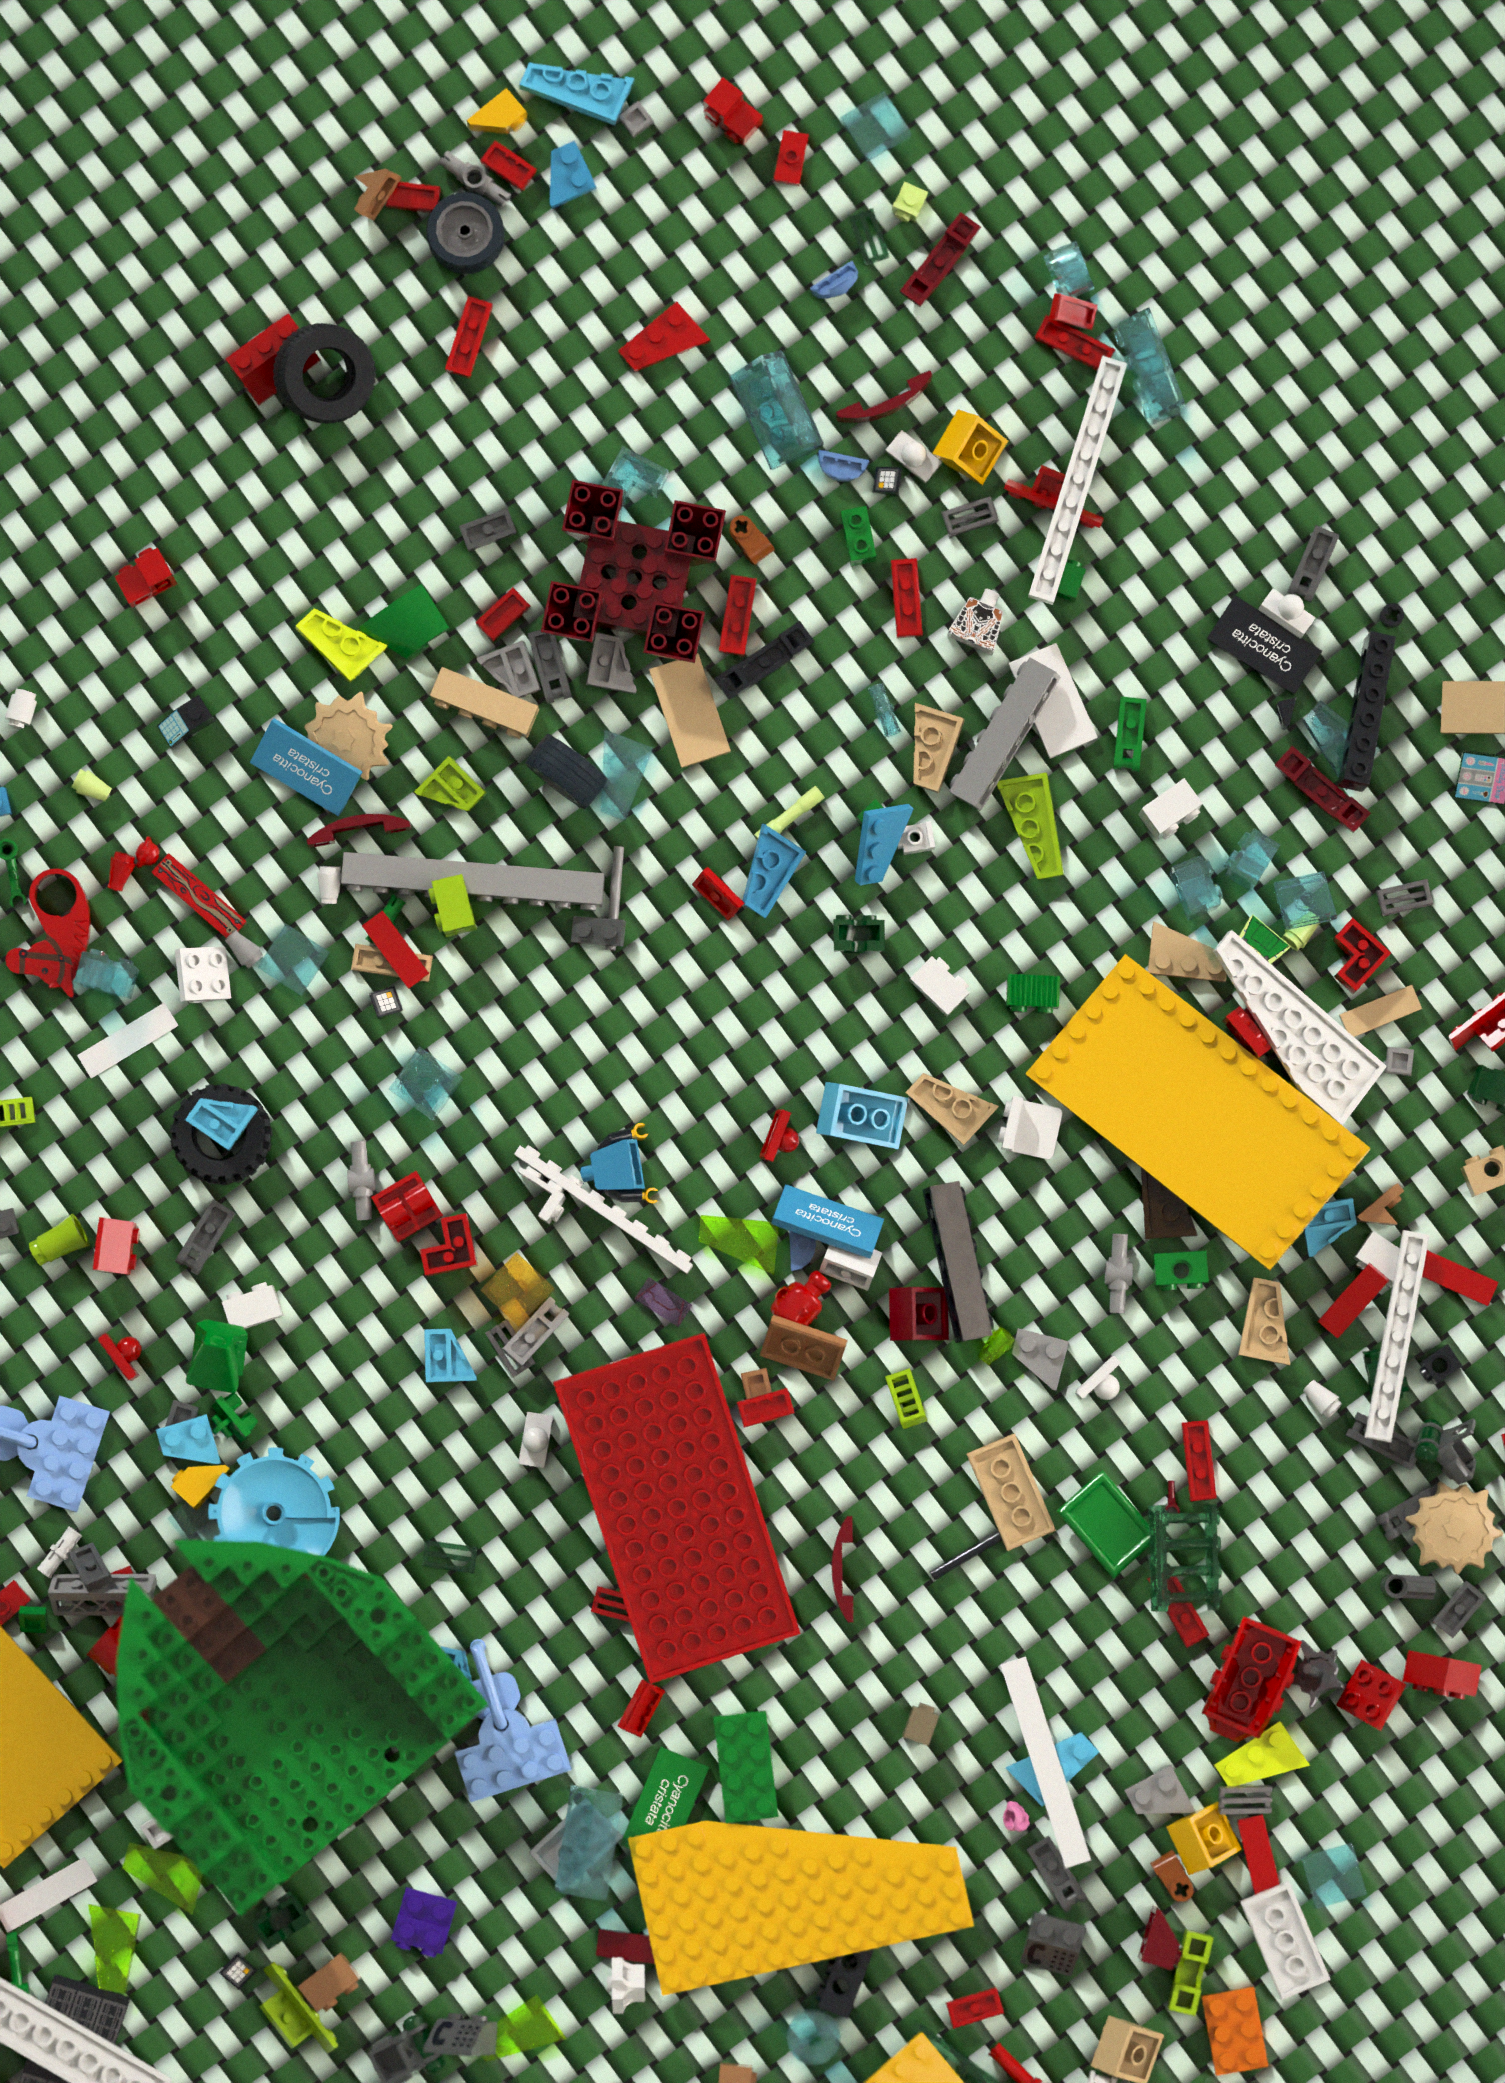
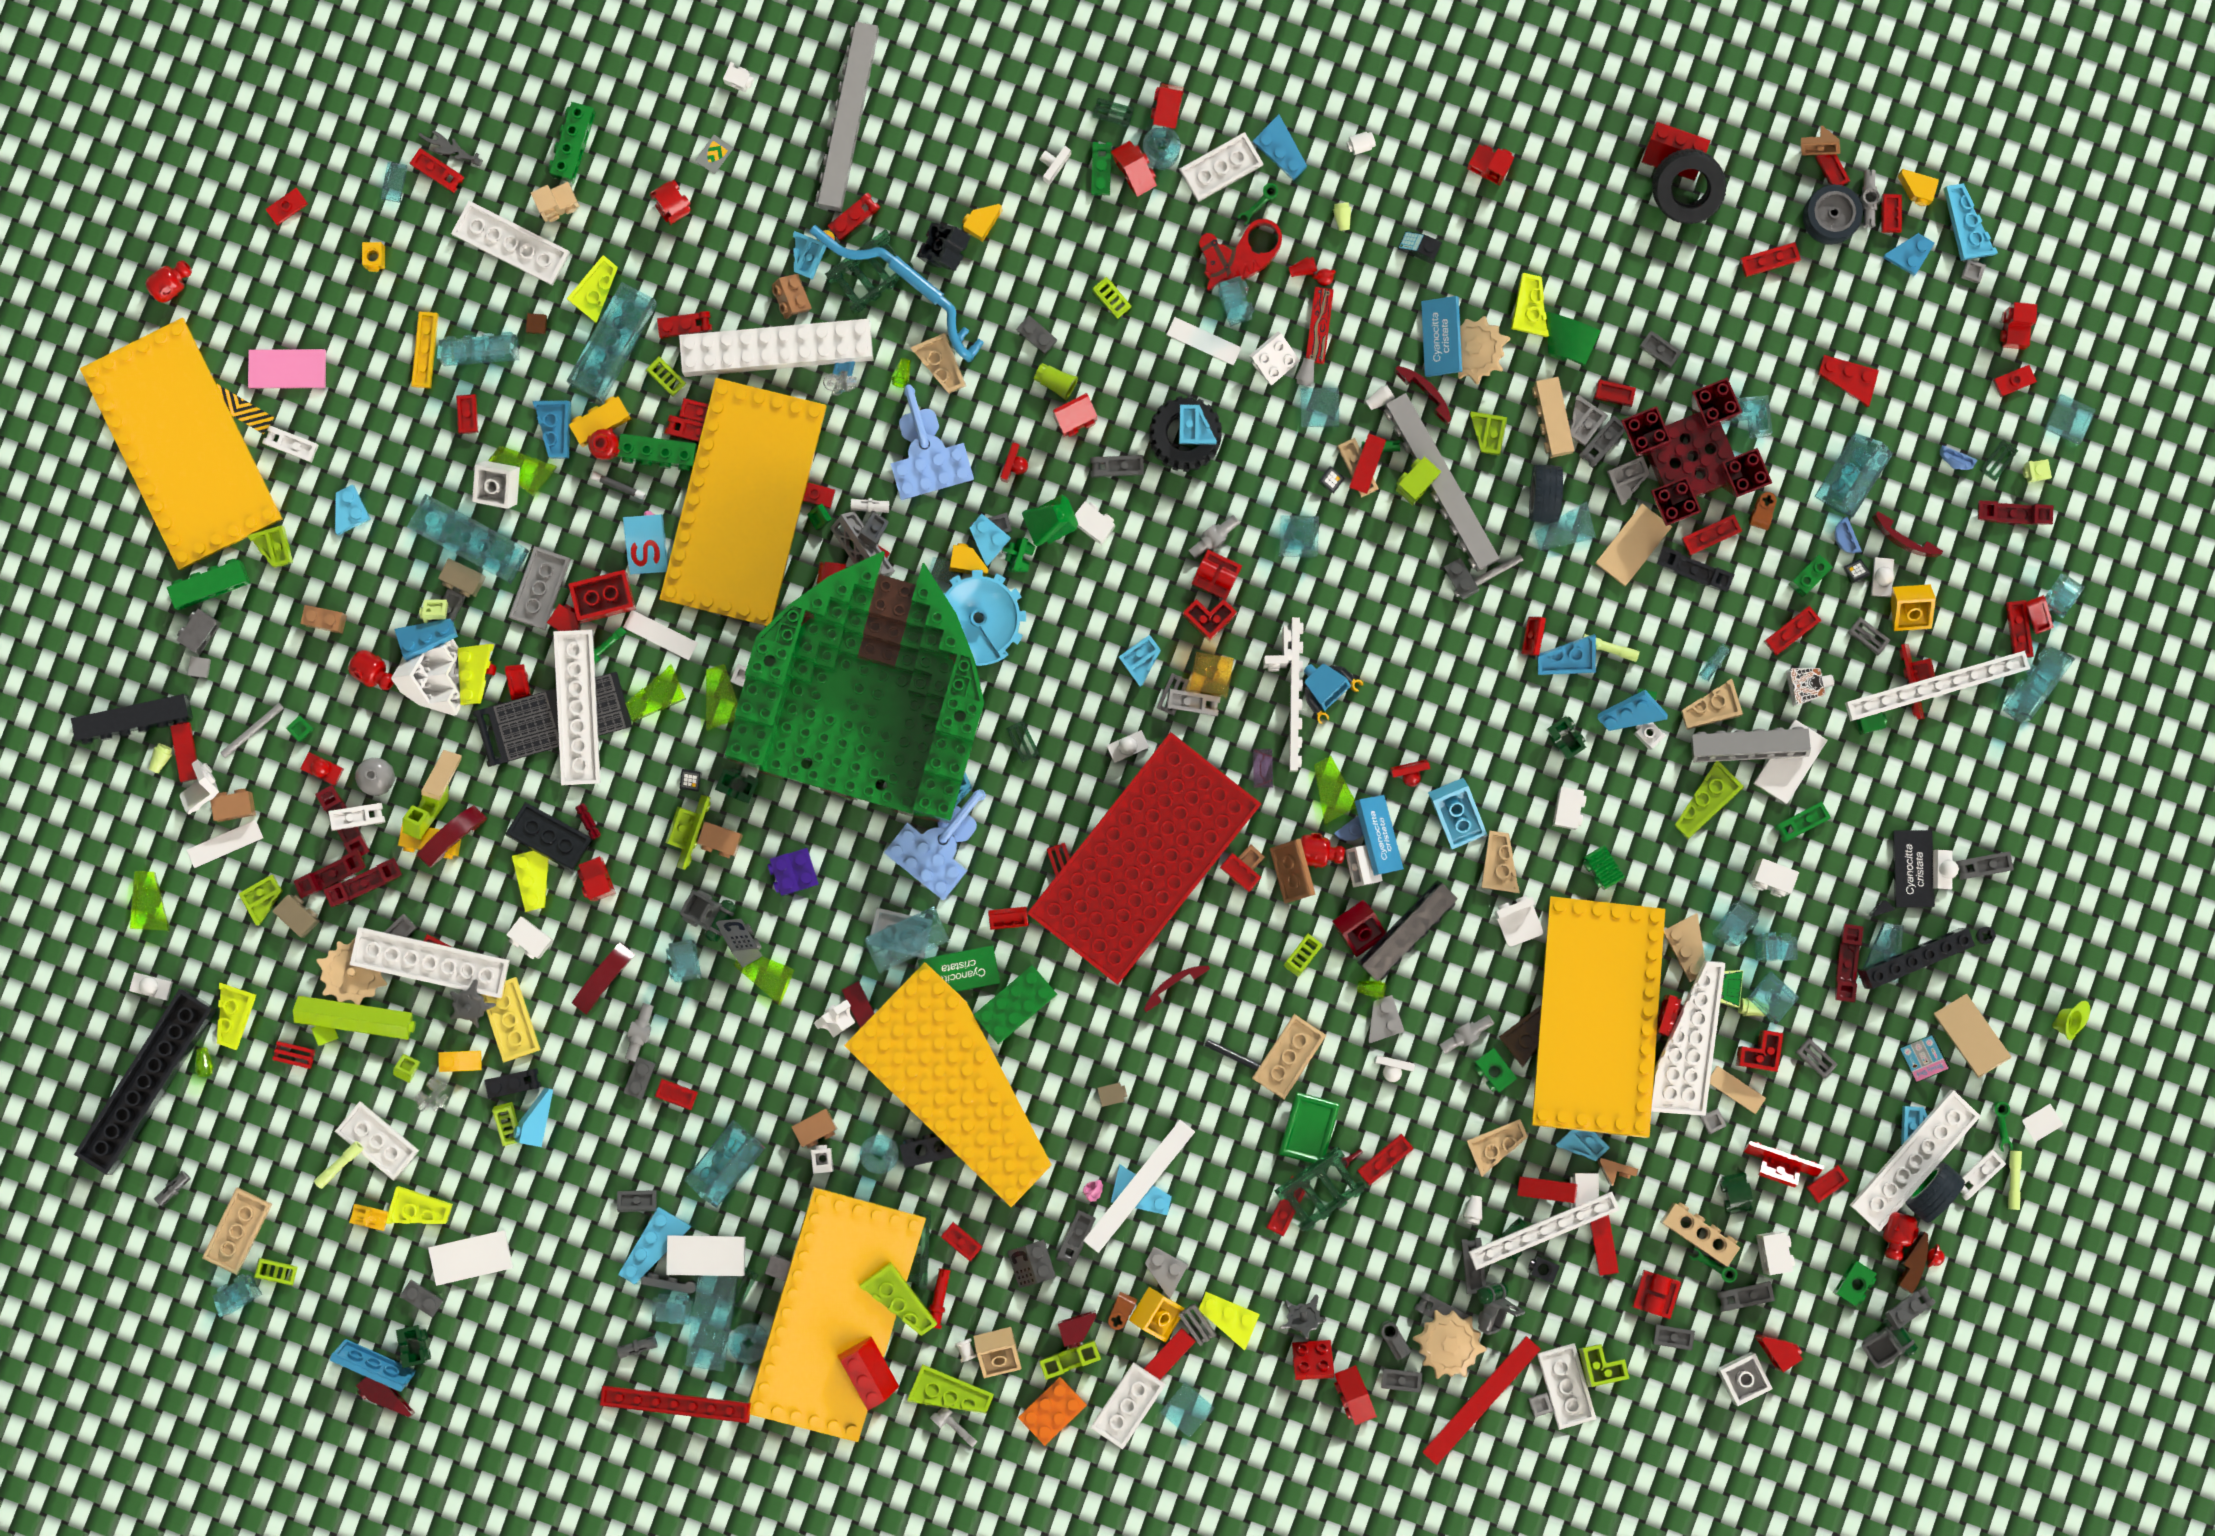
camera: 55 degrees right, 0 degrees up
red slope [1201,1616,1302,1742] -> none

